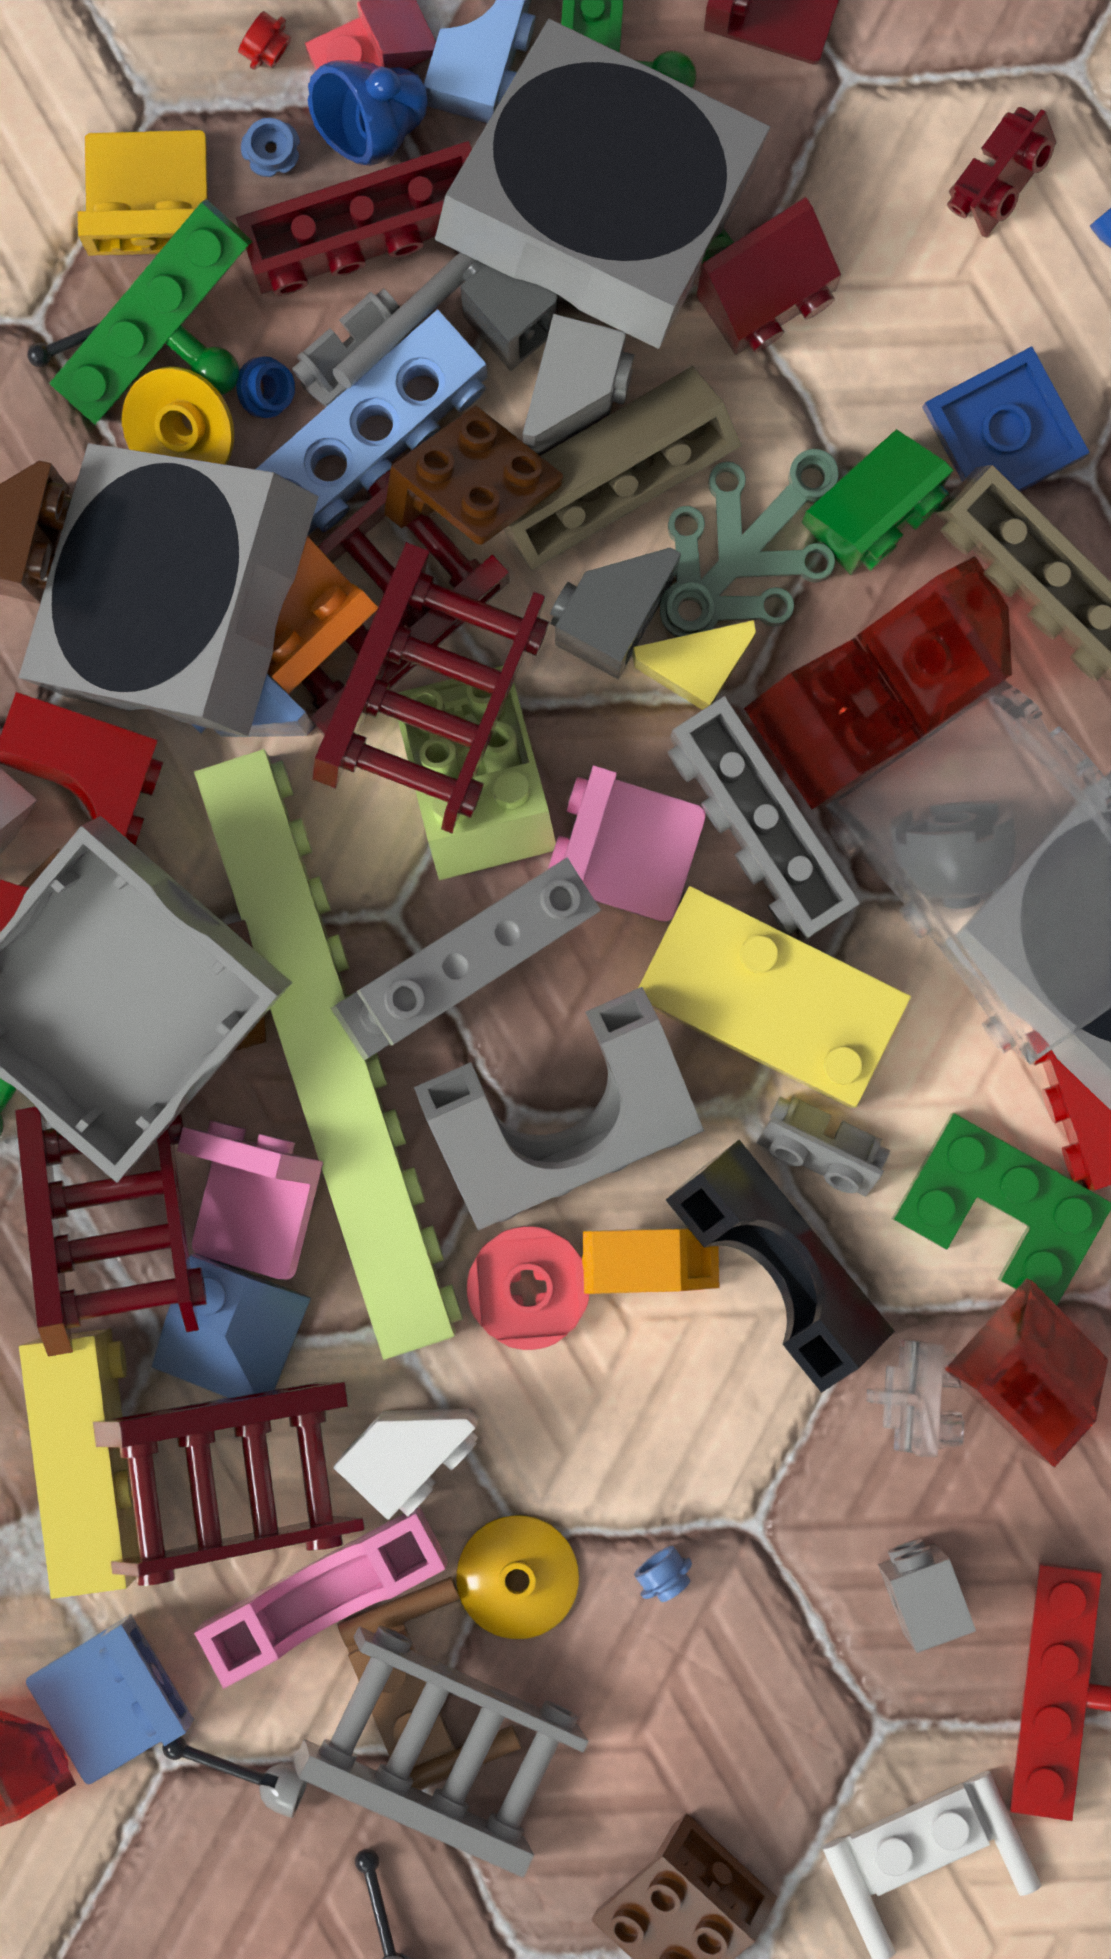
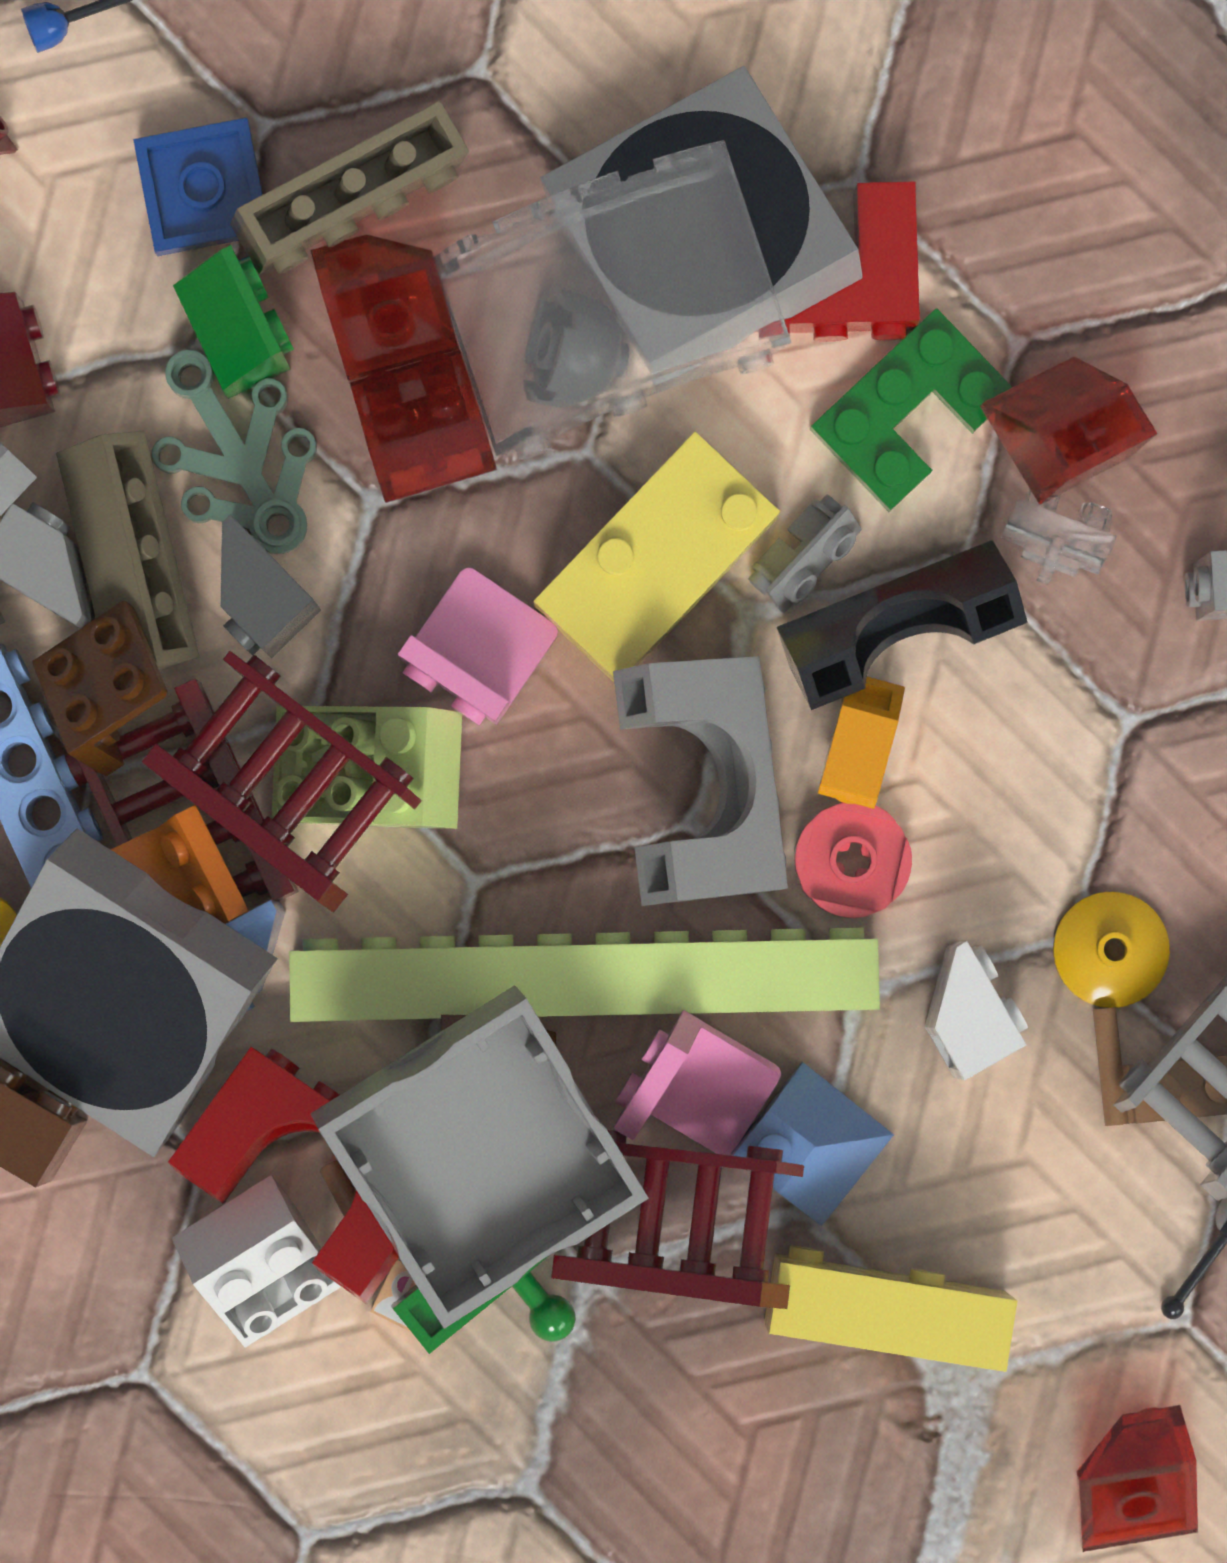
camera: 80 degrees left, 0 degrees up
medium blue bracket [26,1614,194,1784] -> none
dark red fence [93,1382,365,1586] -> none
bright pink arch [194,1506,448,1689] -> none
light grey fence [331,857,601,1060] -> none
light yellow slope [632,620,756,710] -> none
medium blue plate [634,1546,692,1602] -> none
light grey brick [668,696,860,942] -> none

